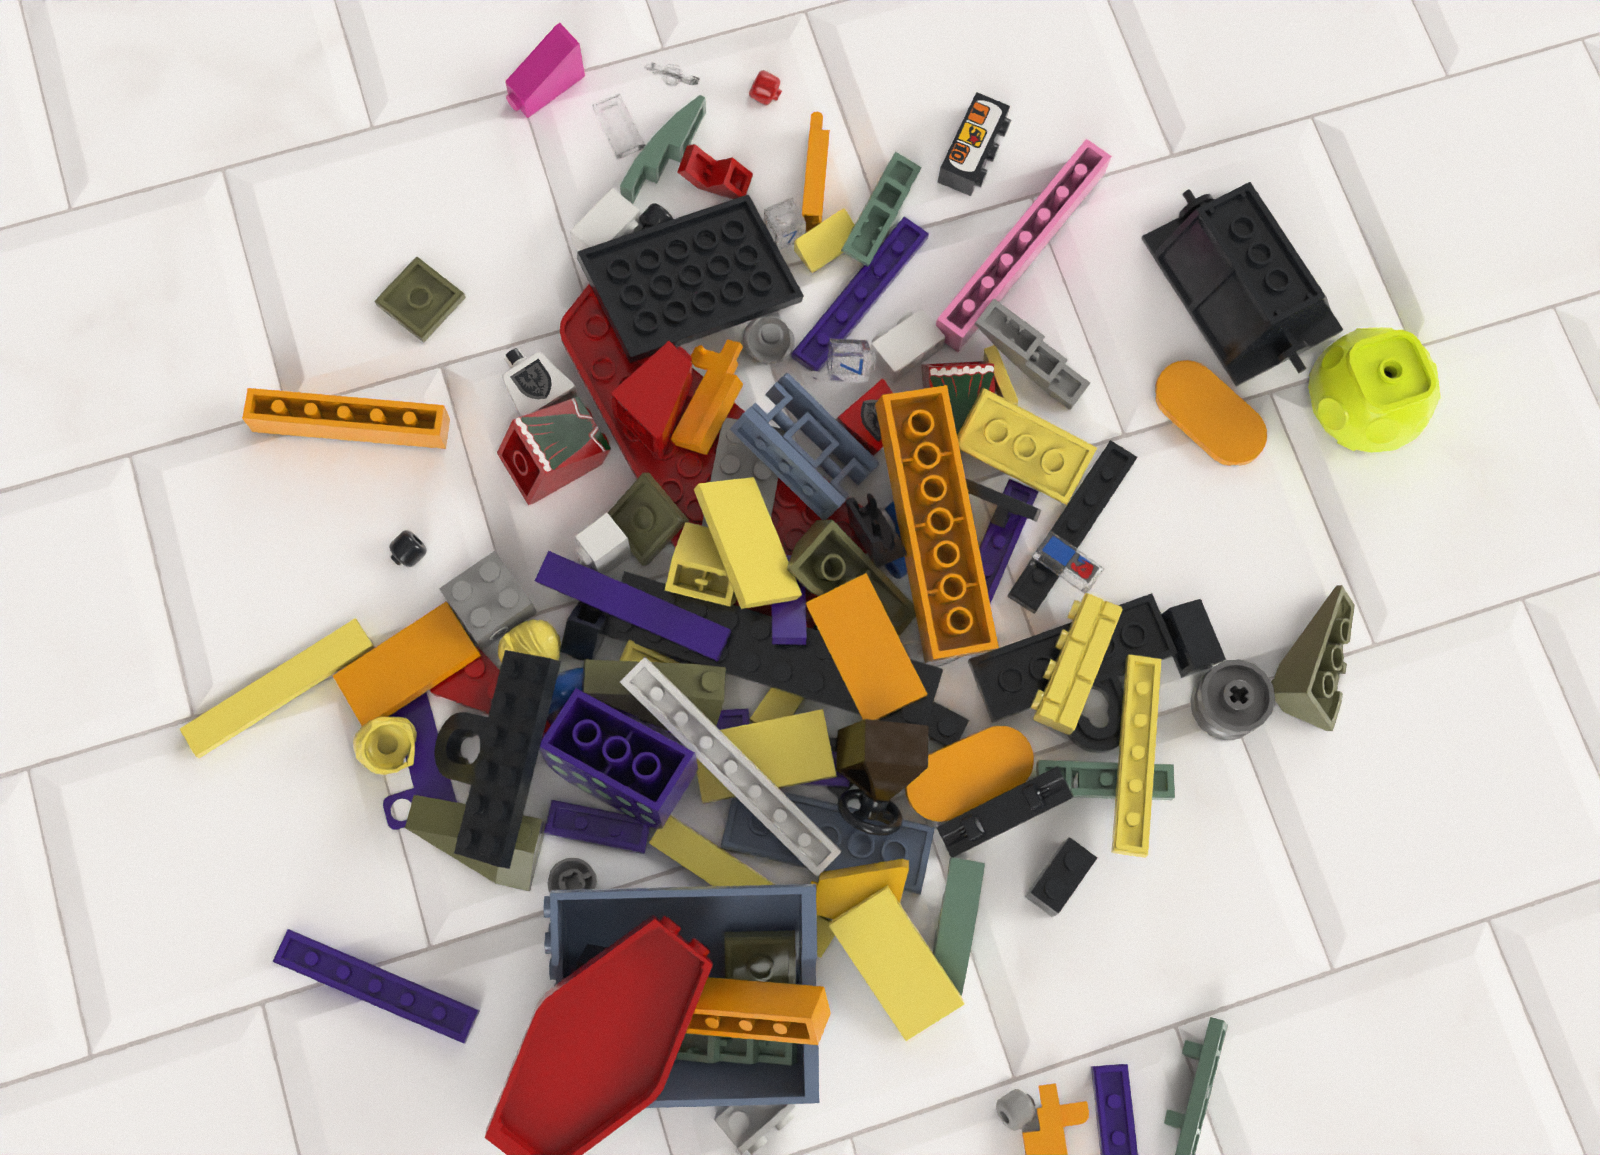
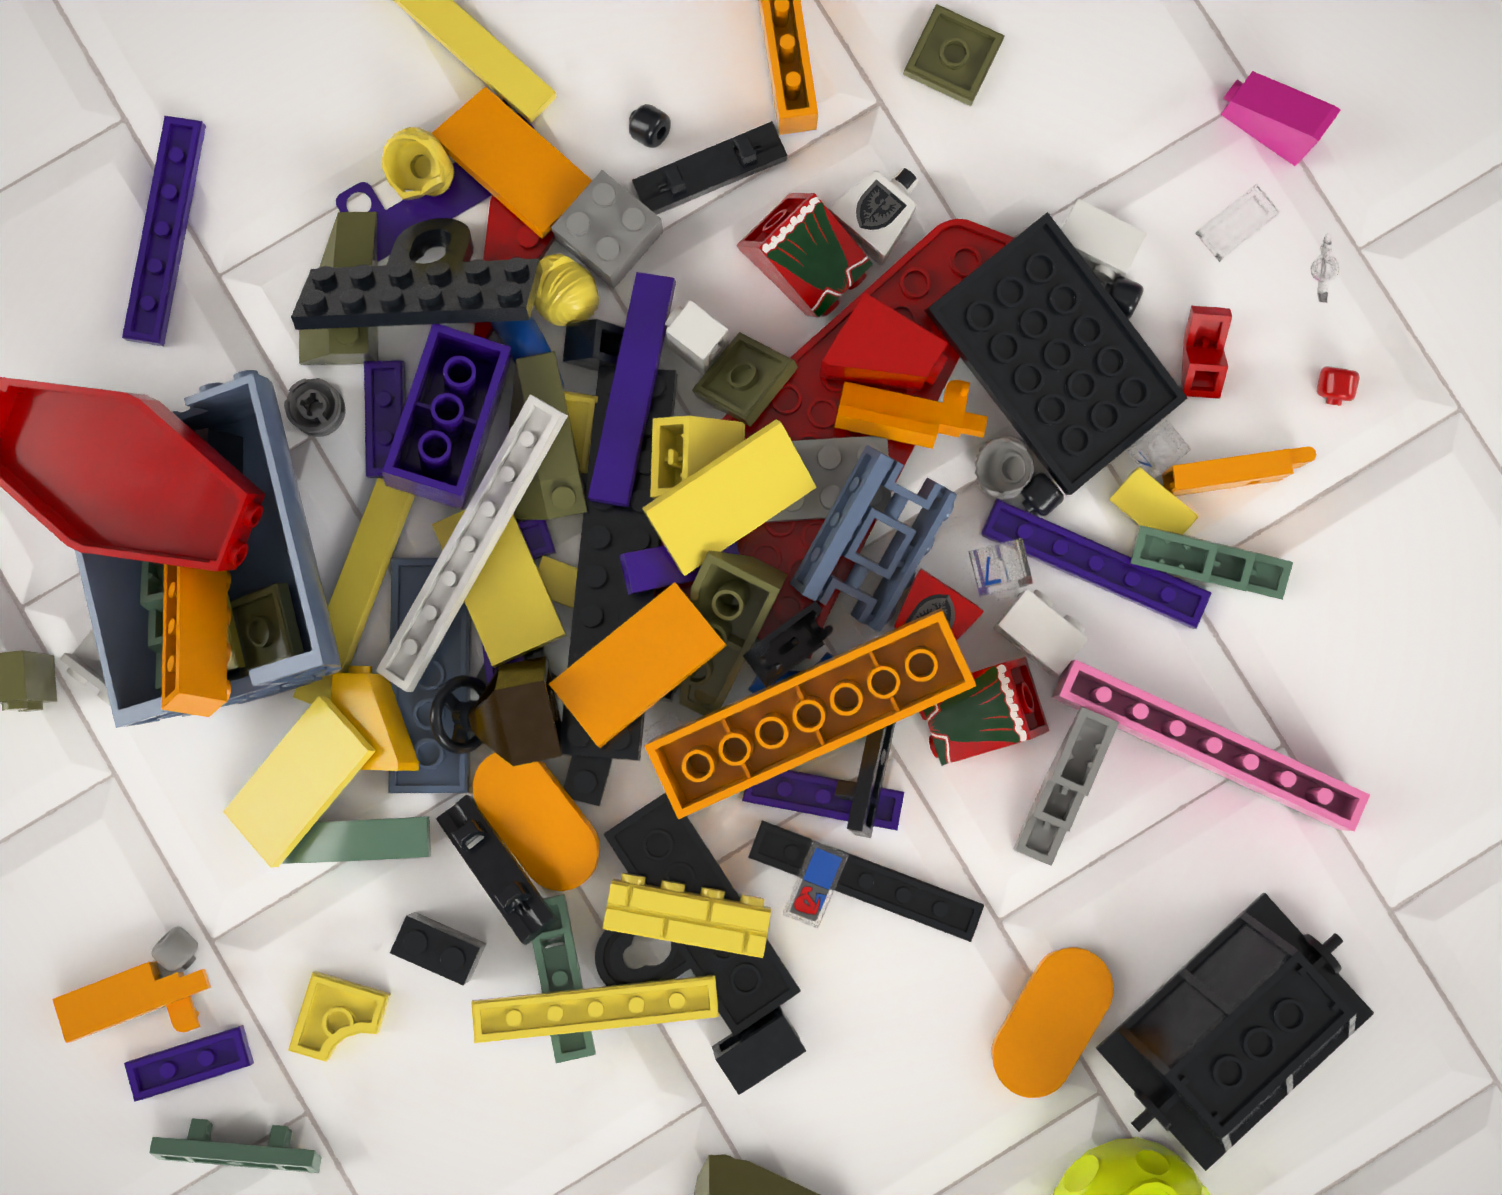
camera: 80 degrees right, 10 degrees up
sand green slope [620,95,706,204] -> none
brick [937,92,1012,196] -> none
light yellow tile [957,388,1097,505] -> none
light yellow tile [983,345,1018,406] -> none
flat silver wheel [1190,659,1275,740] -> none
none -> light yellow tile [288,971,391,1062]
none -> black hinge [632,121,788,215]
none -> black piece [1021,472,1064,516]

